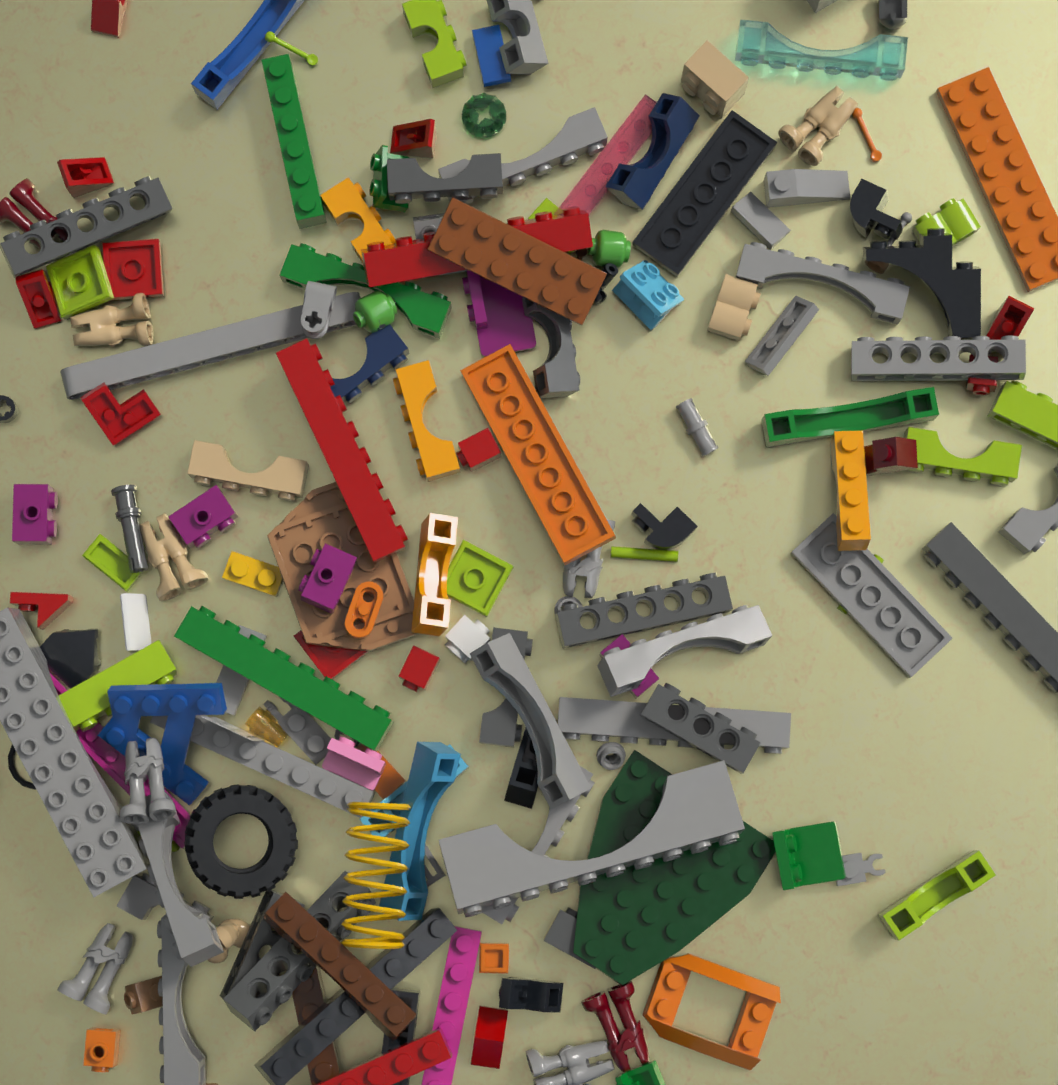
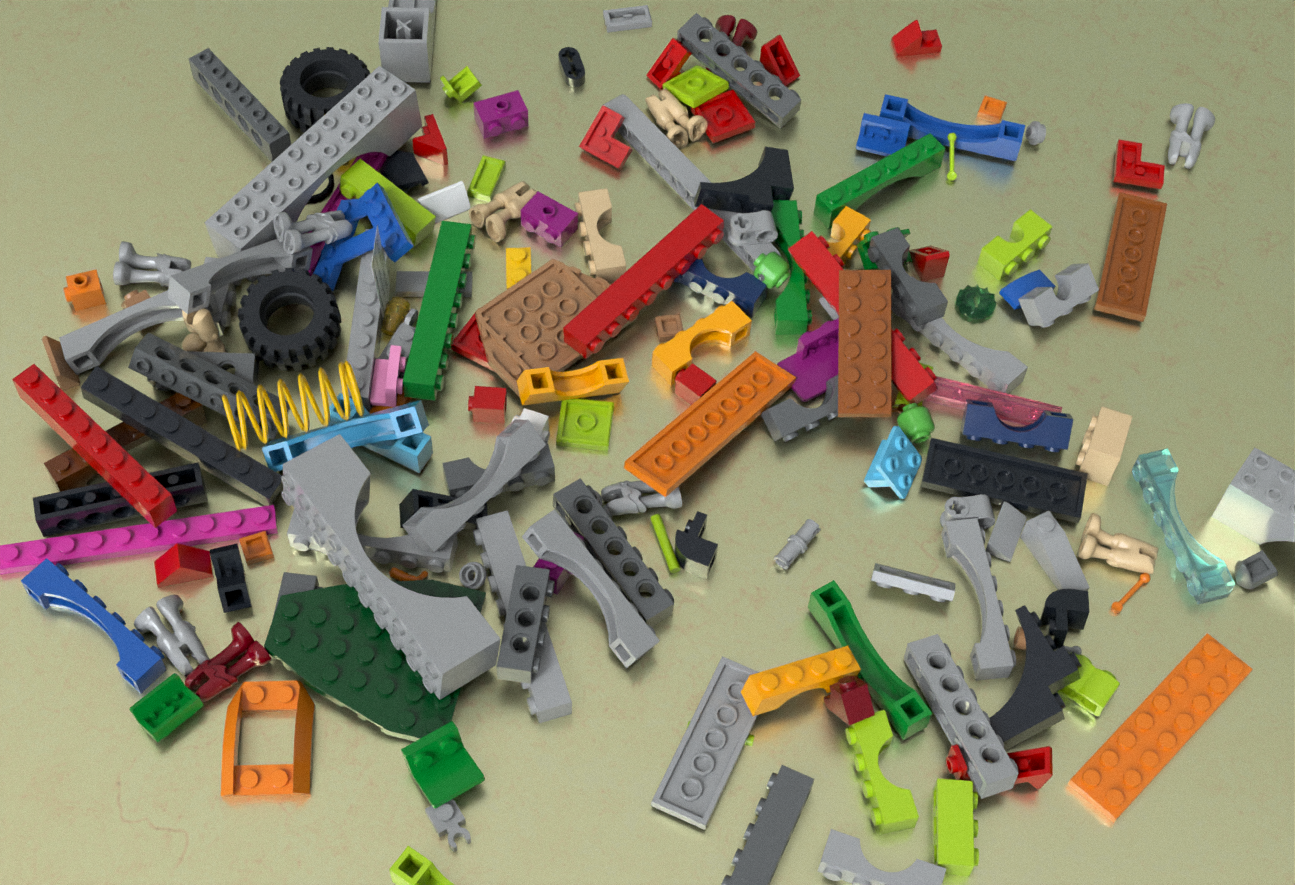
camera: 65 degrees right, 25 degrees down
dark grey pin [111,485,148,573] -> none
reddish brown arch [264,892,417,1042] -> none
magenta brick [298,543,357,614] -> none
orange plate [344,581,383,639] -> none
black arm [594,263,618,304] -> none
tan brick [707,274,761,341] -> none
none -> orange piece [389,567,428,581]
none -> medium nougat tile [655,314,683,342]
none -> black arch [694,146,794,213]
none -> blue bracket [856,113,910,156]
none -> light grey piece [940,494,995,529]

